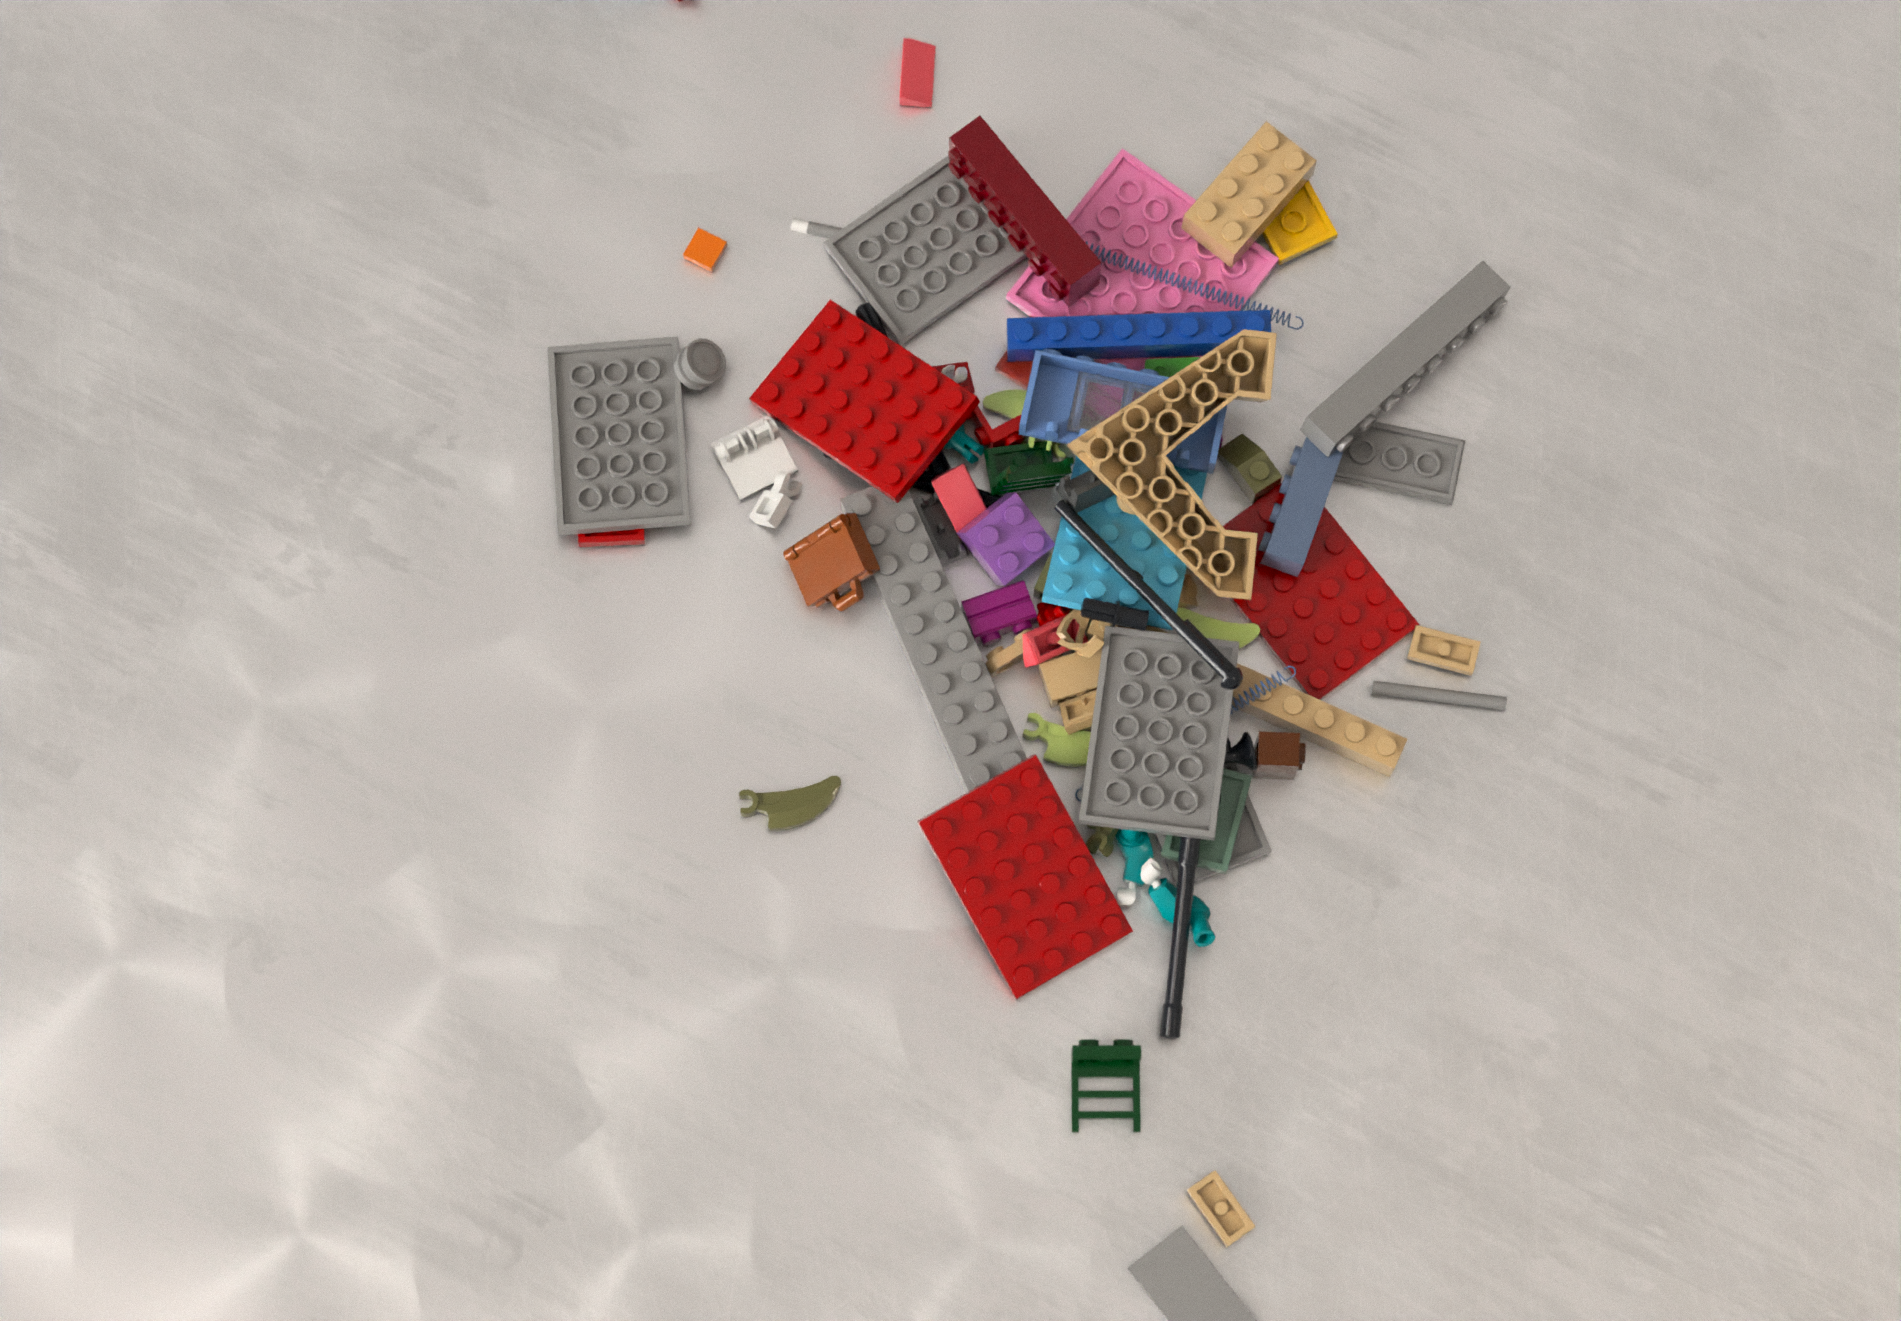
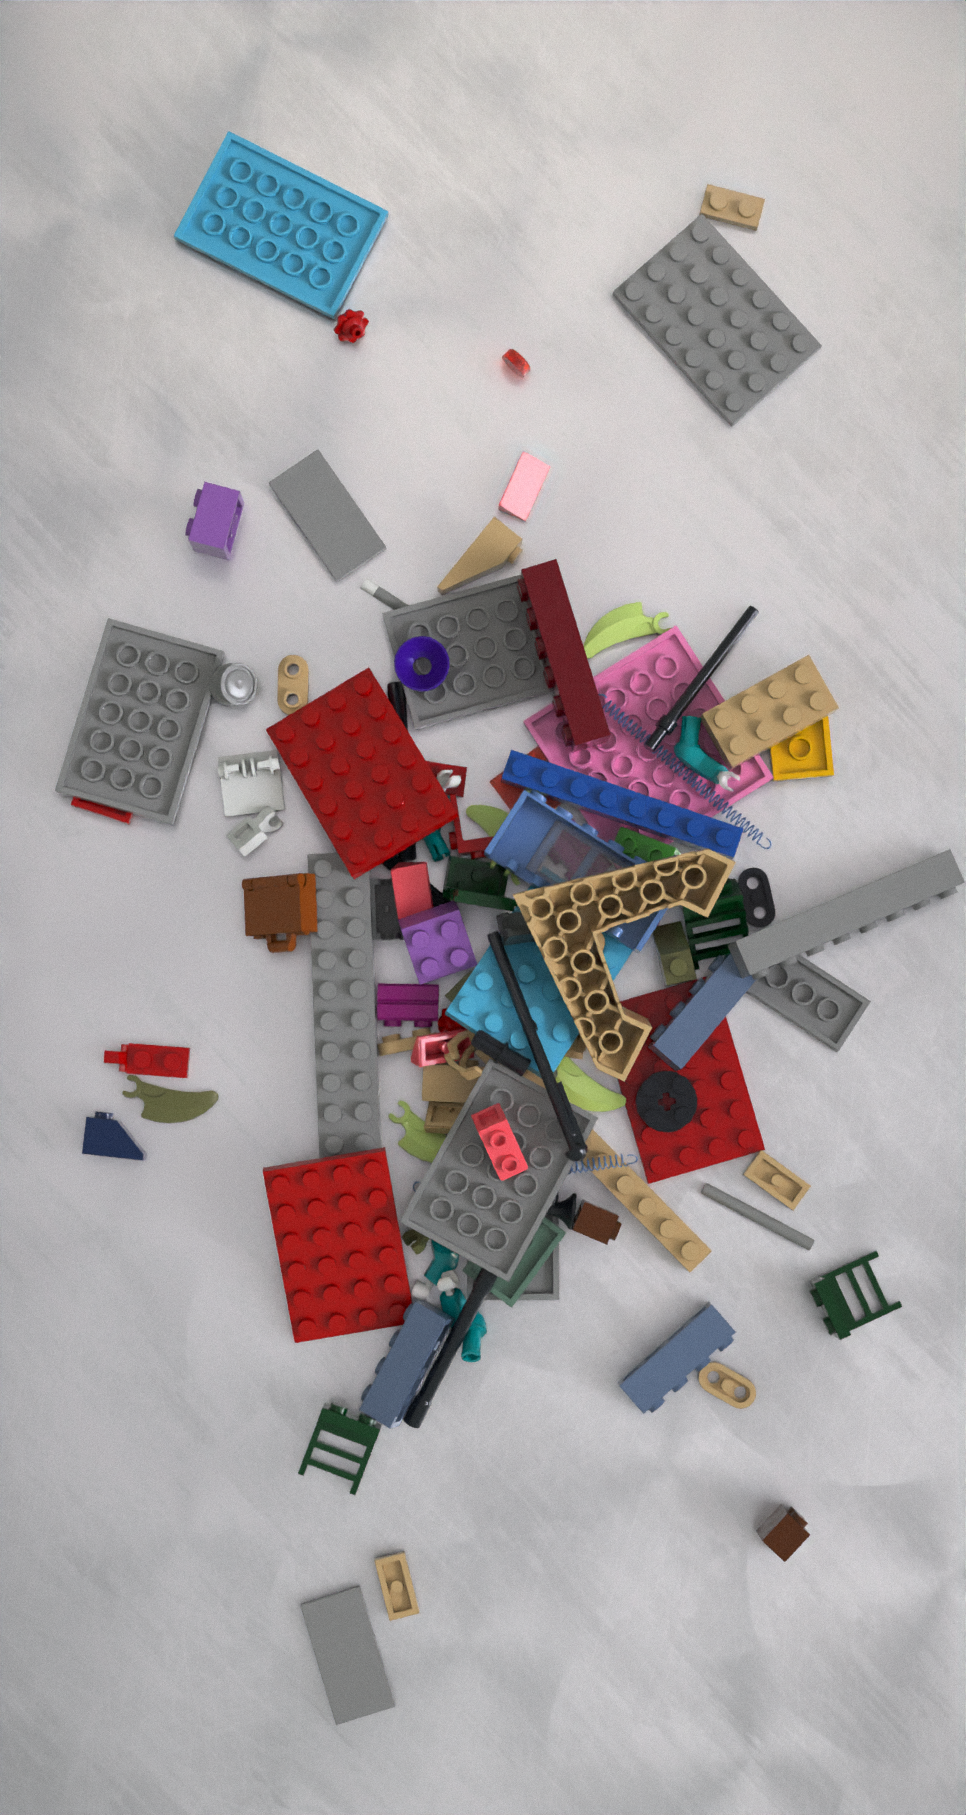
camera: 15 degrees right, 10 degrees up
orange tile [683,227,728,272] -> none
none -> dark blue slope [82,1111,147,1161]
none -> red hinge [103,1043,190,1078]
none -> medium lavender brick [185,481,245,560]
none -> light grey tile [269,449,387,582]
none -> tan plate [277,655,309,716]
none -> sand blue brick [359,1300,455,1429]
none -> dark purple piece [394,636,450,692]
none -> tan slope [437,517,523,595]
none -> coral bracket [471,1103,528,1181]
none -> yellowish green piece [583,602,671,659]
none -> sand blue brick [618,1302,736,1414]
none -> black plate [635,1071,697,1132]
none -> black bar [644,606,759,752]
none -> teal arm [674,716,740,792]
none -> dark green plate [679,878,749,970]
none -> tan plate [698,1361,756,1409]
none -> black plate [737,867,775,928]
none -> reddish brown brick [756,1504,810,1562]
none -> dark green plate [809,1251,902,1340]

